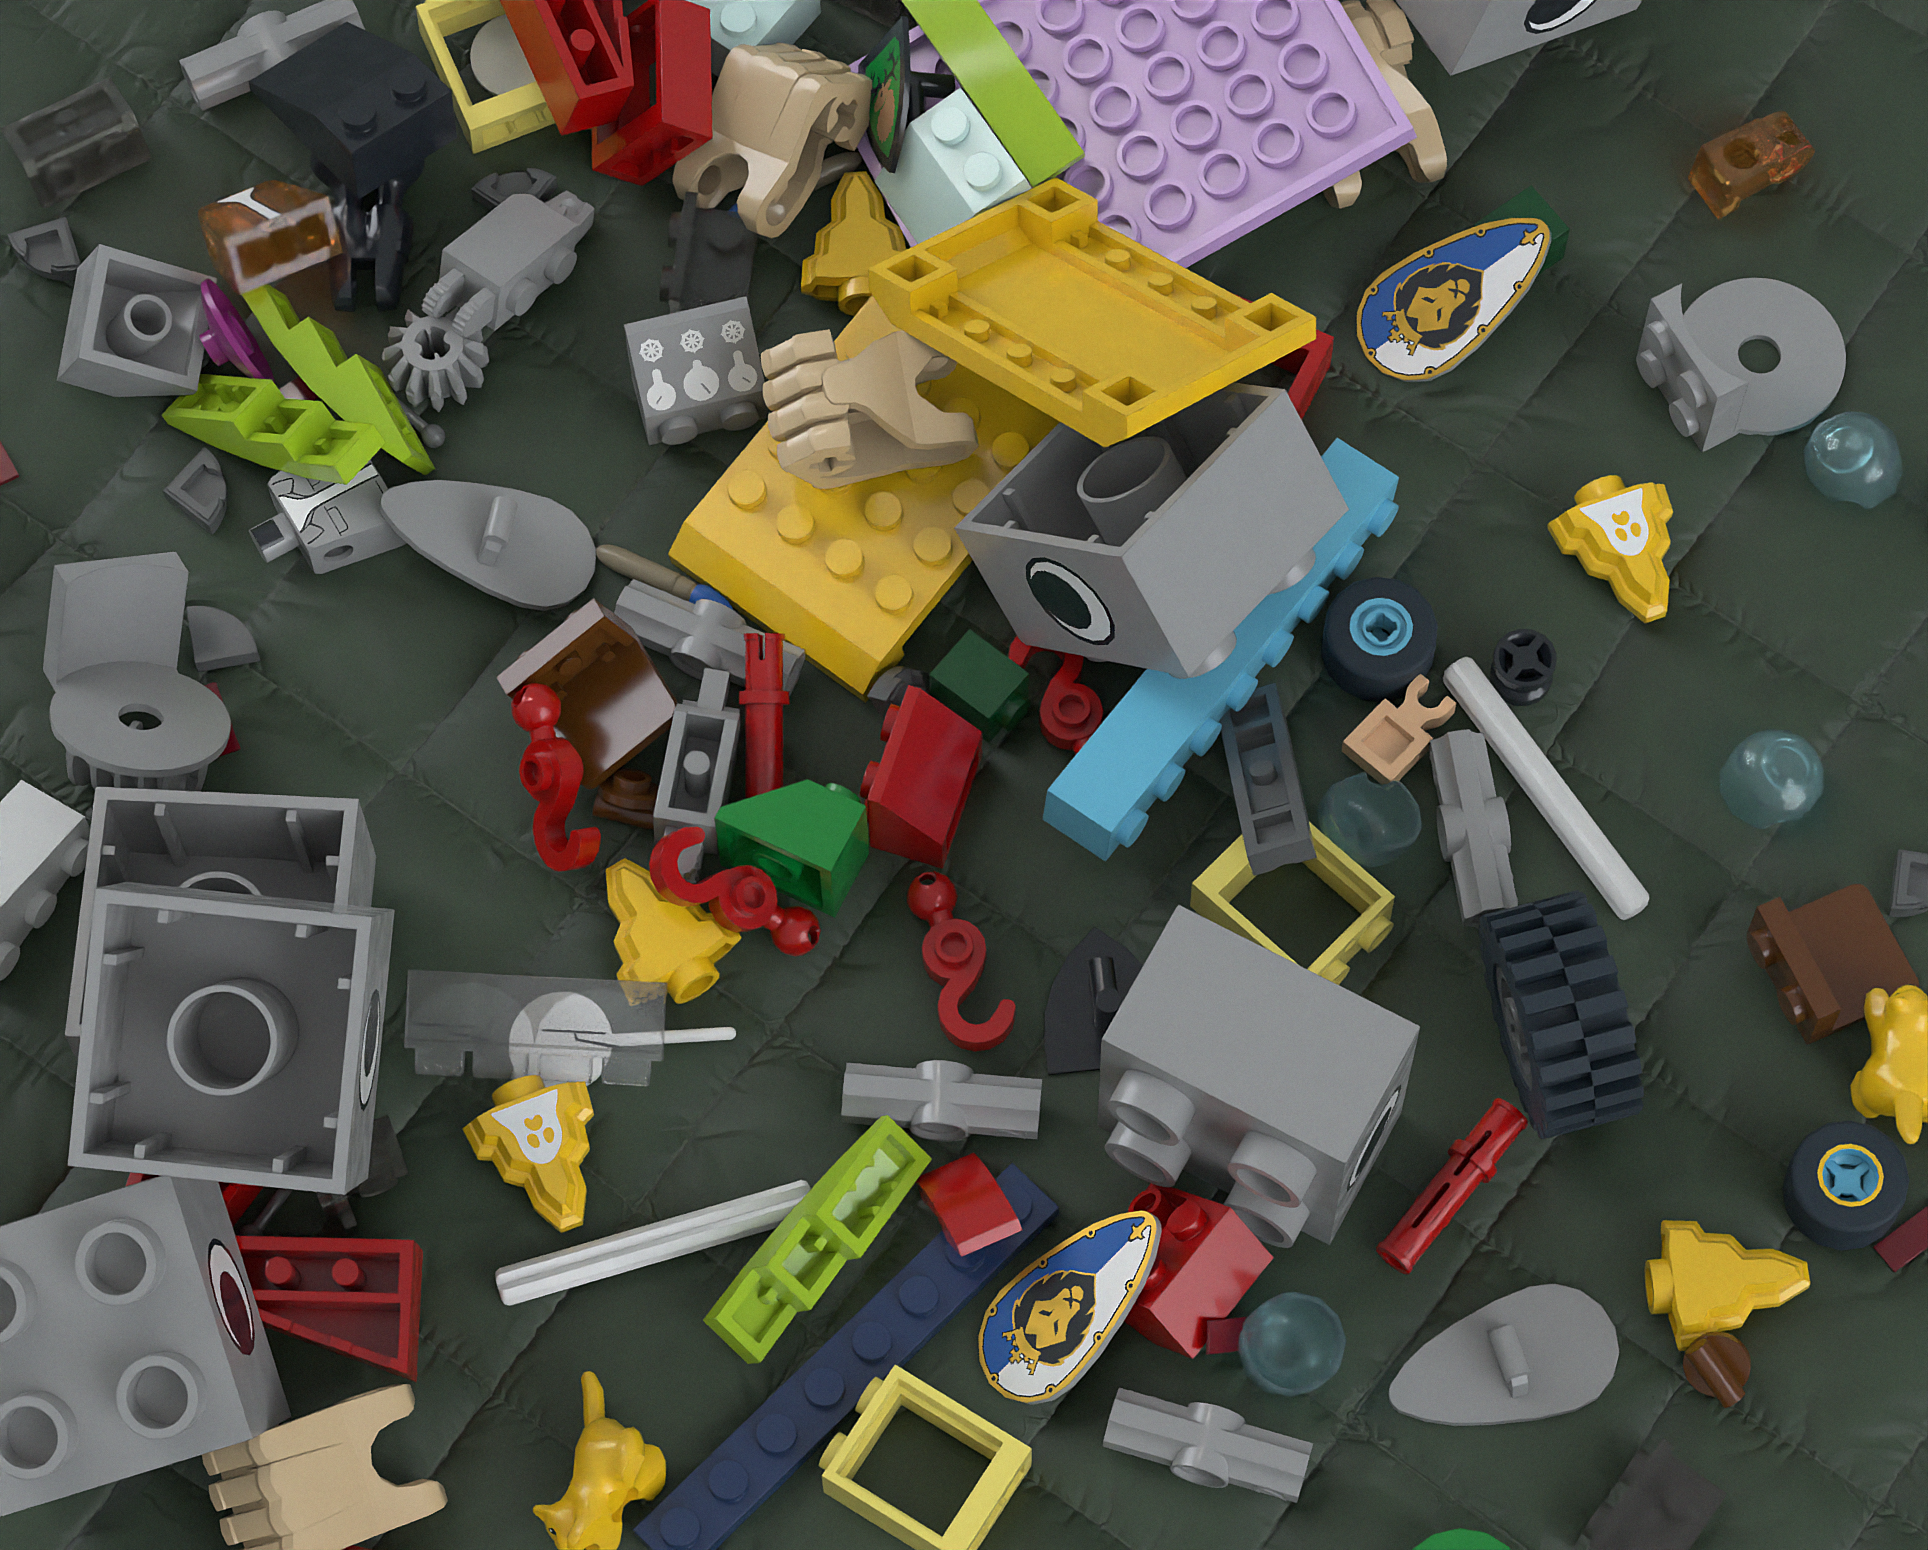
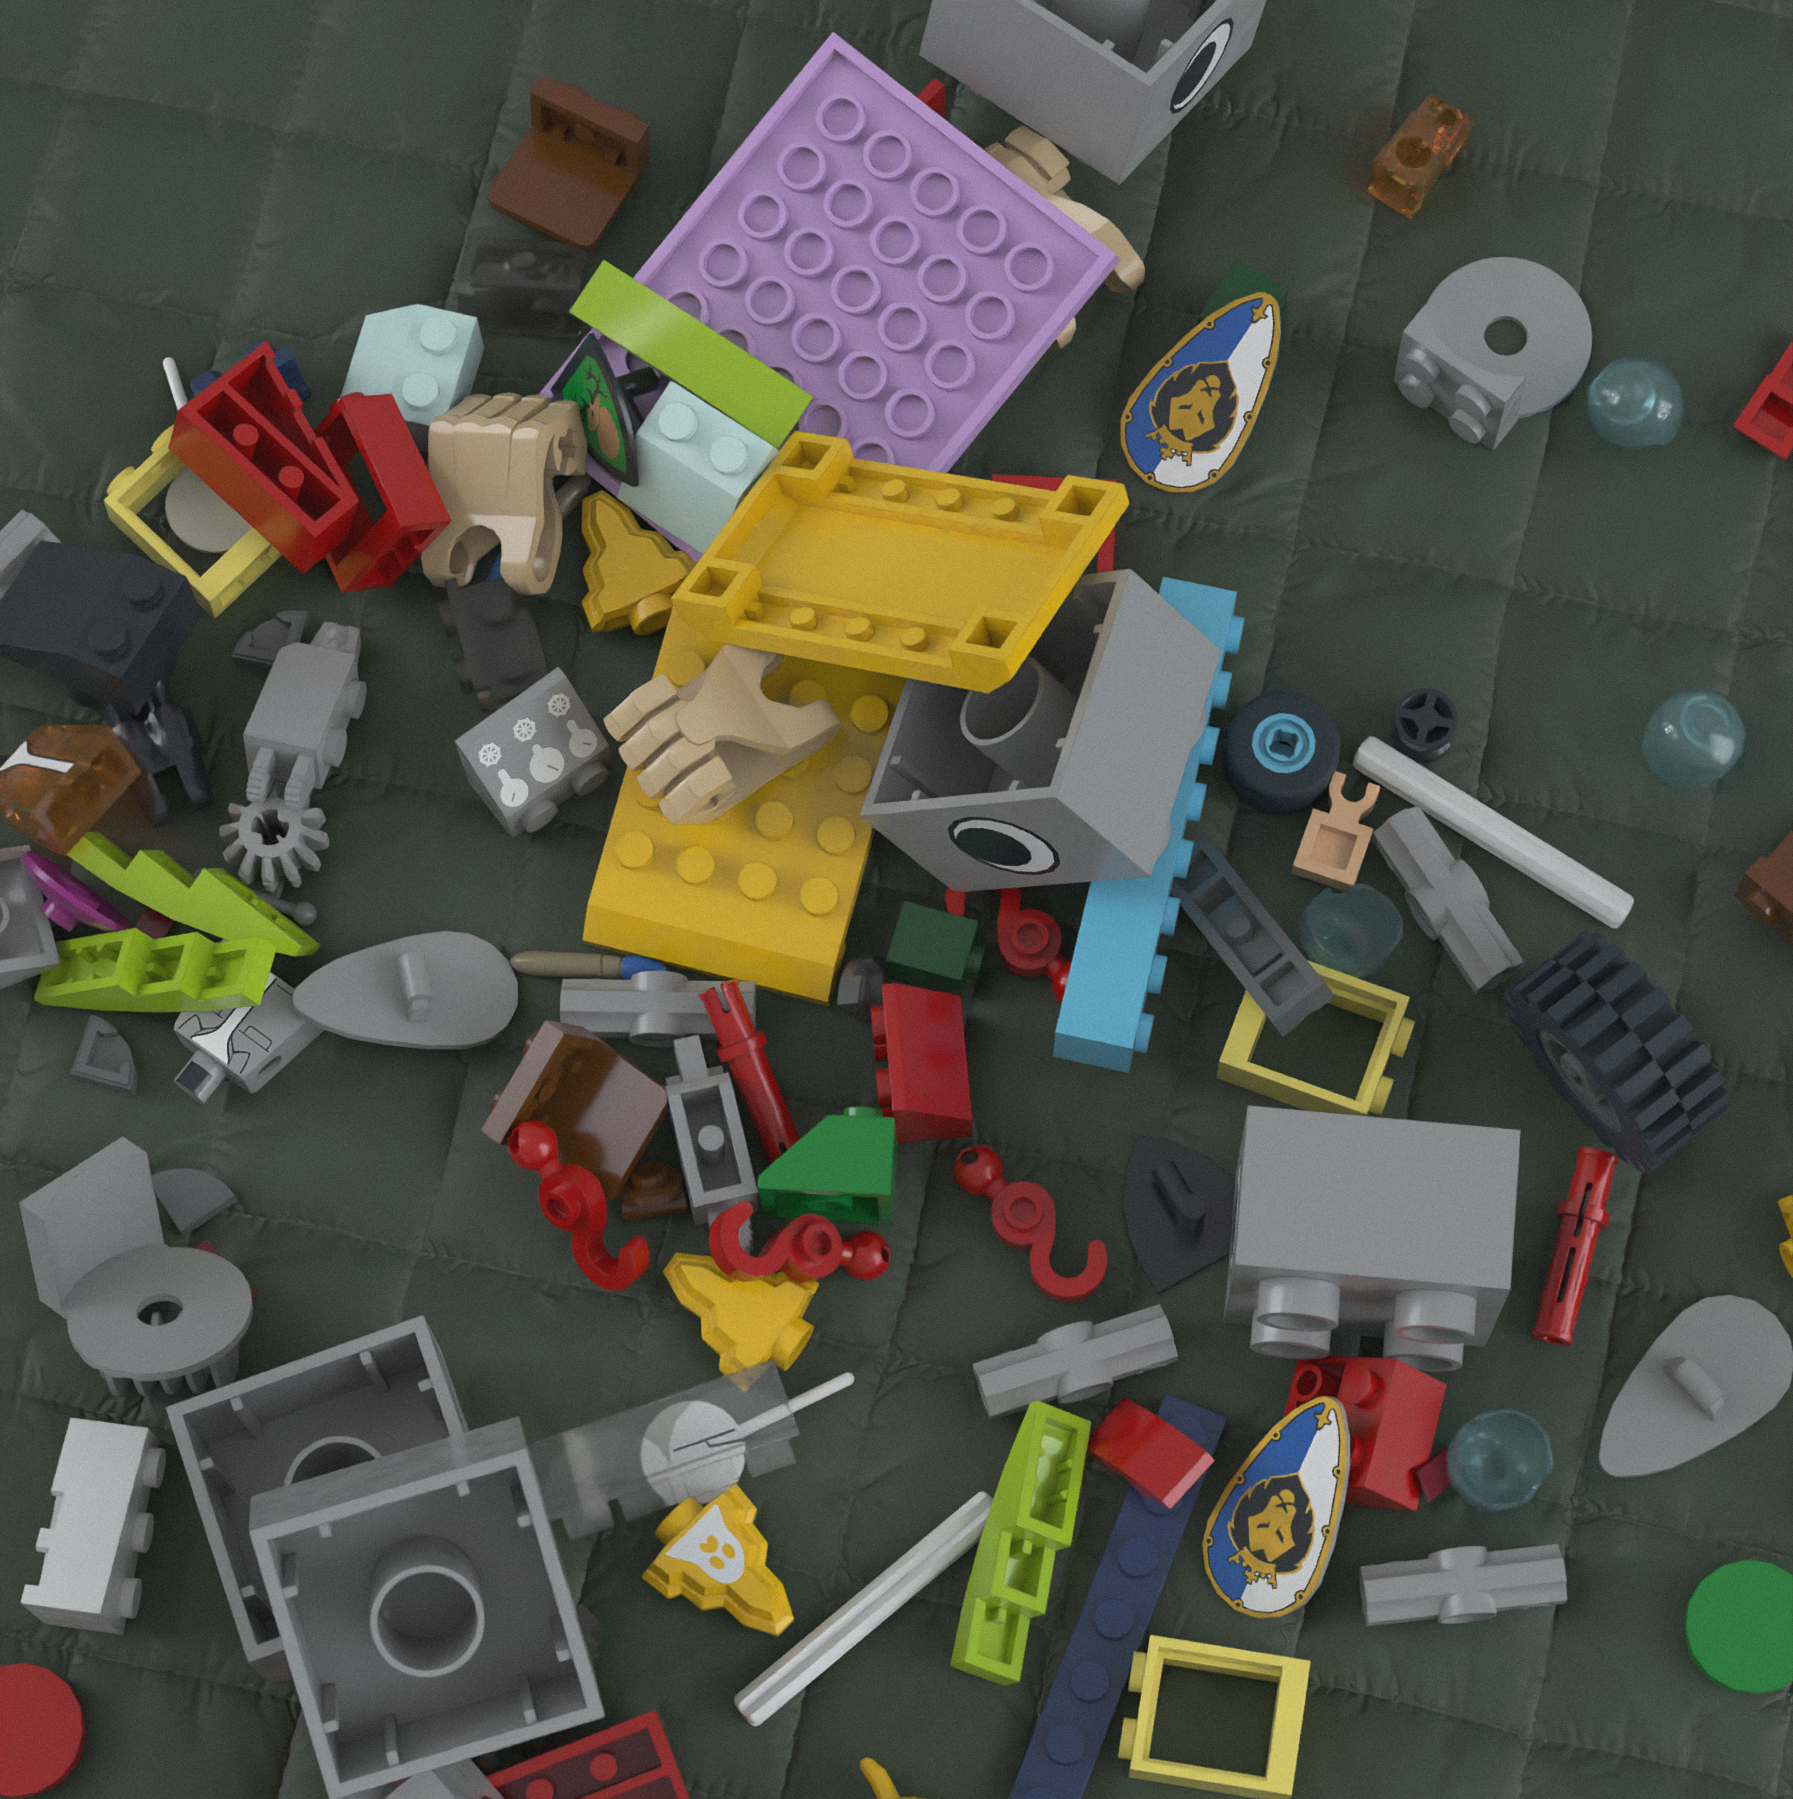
camera: 20 degrees left, 5 degrees up
yellow rock [1547,475,1673,623] -> none

